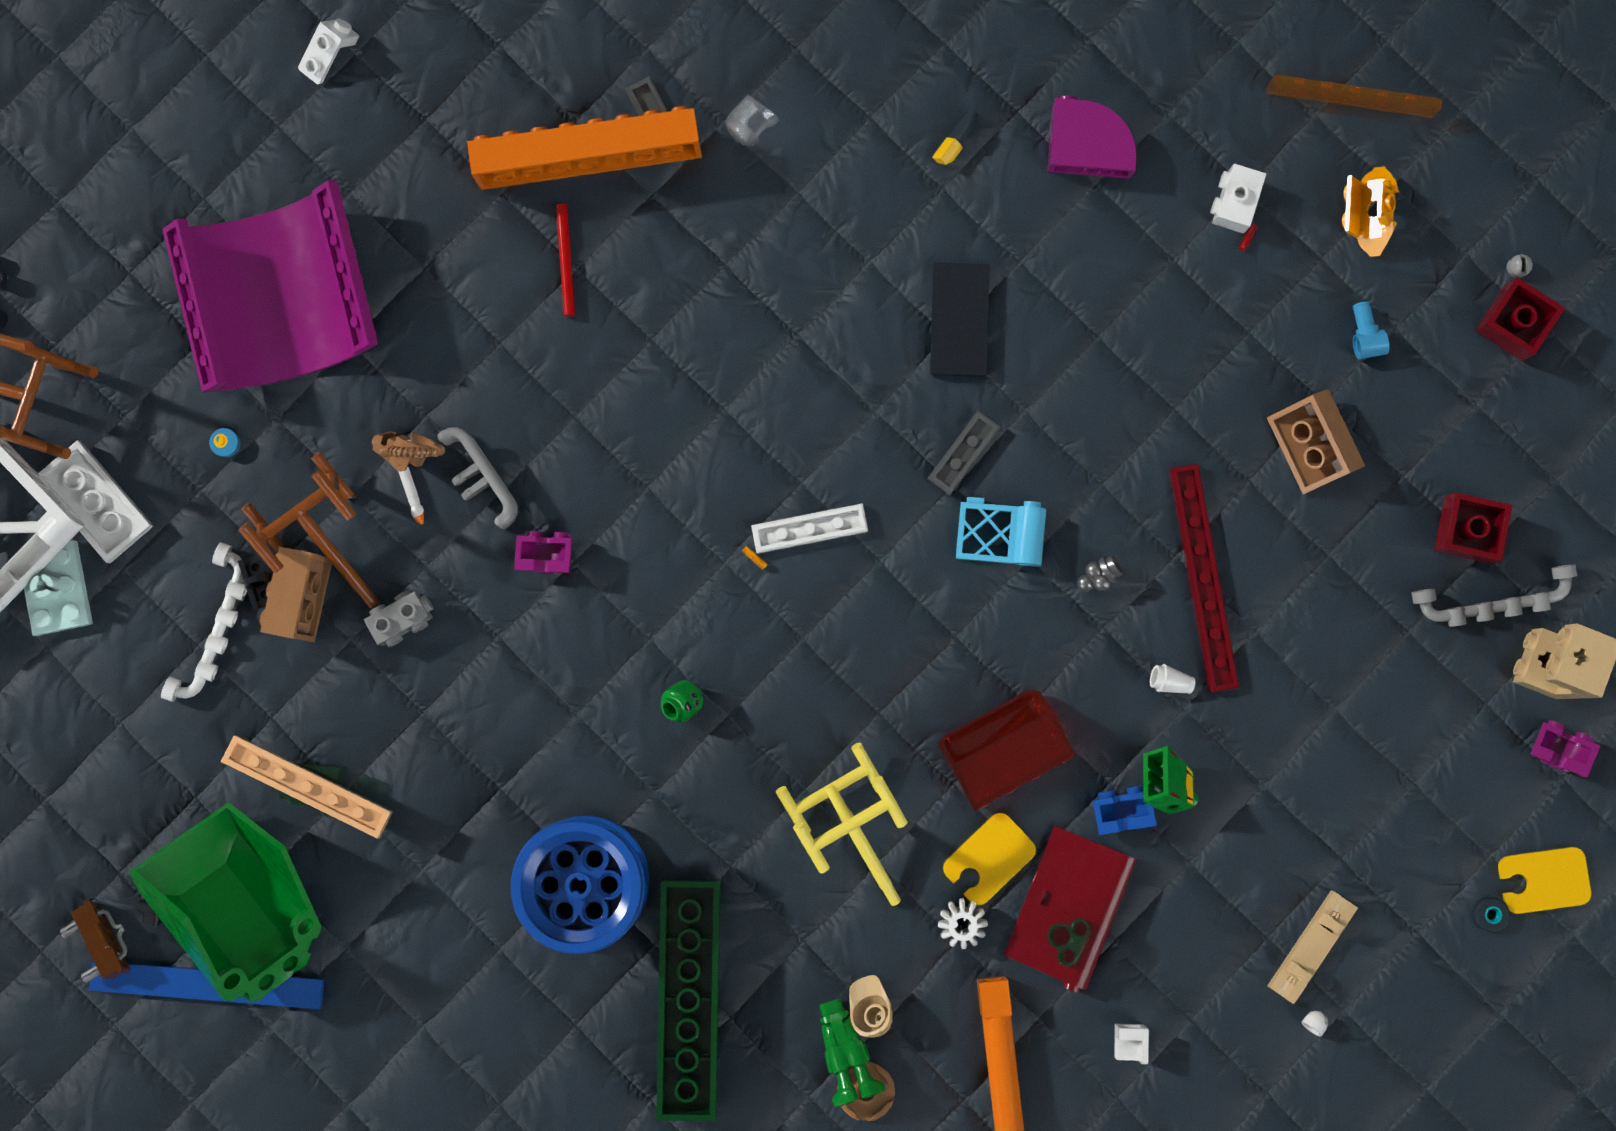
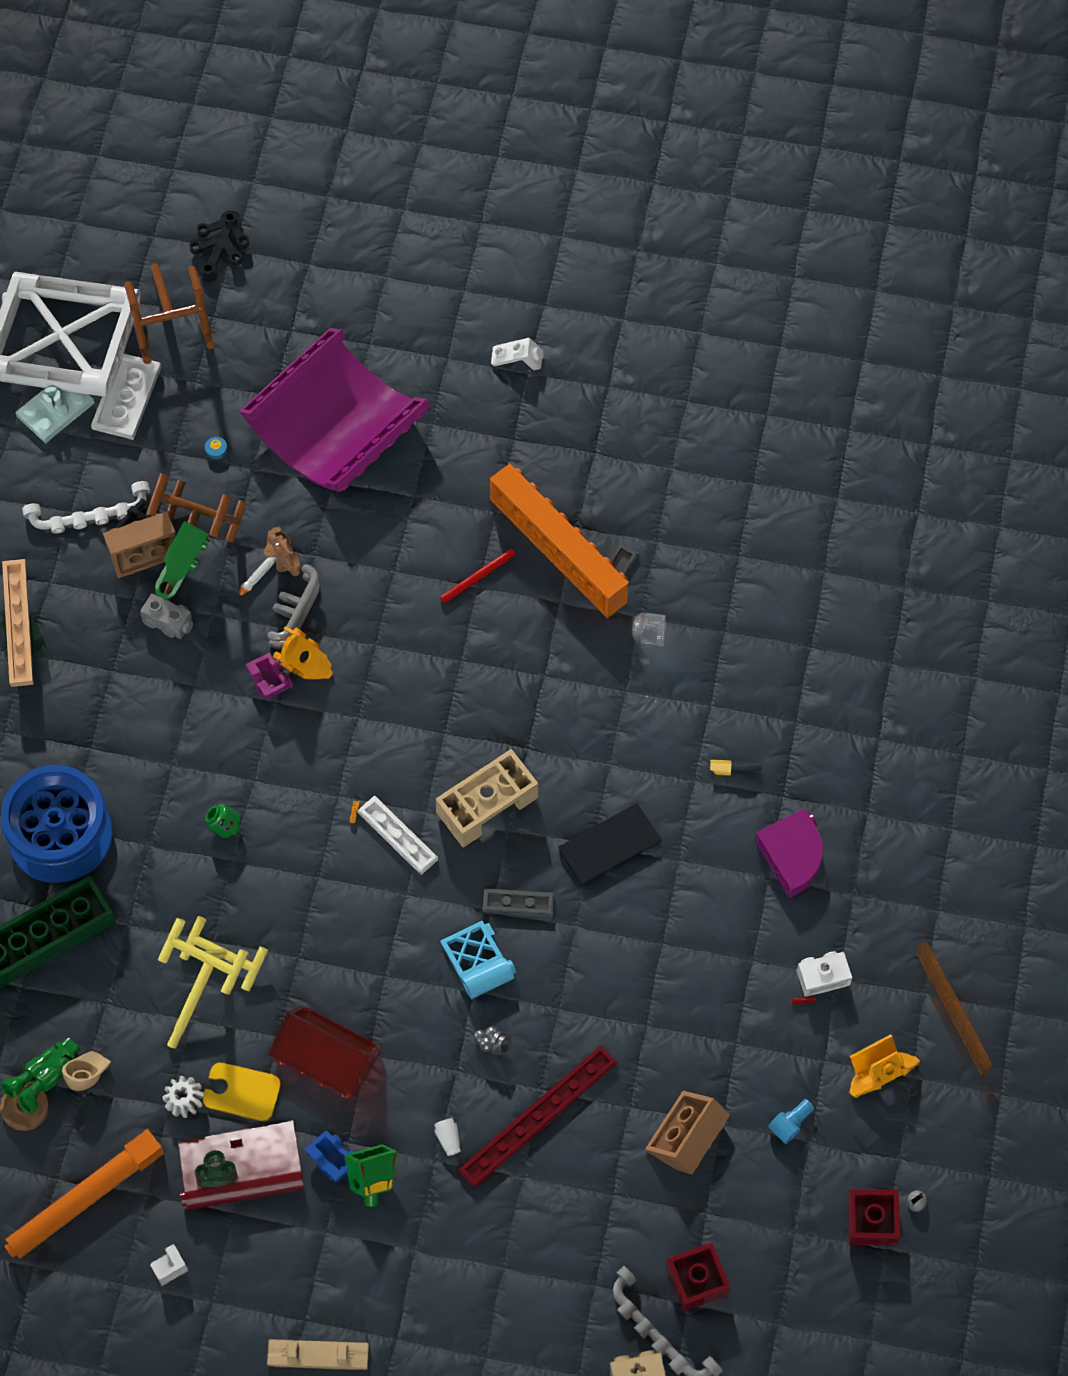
camera: 55 degrees right, 20 degrees down
none -> green brick [155,521,210,600]
none -> light orange piece [273,626,333,679]
none -> tan plate [435,749,538,847]

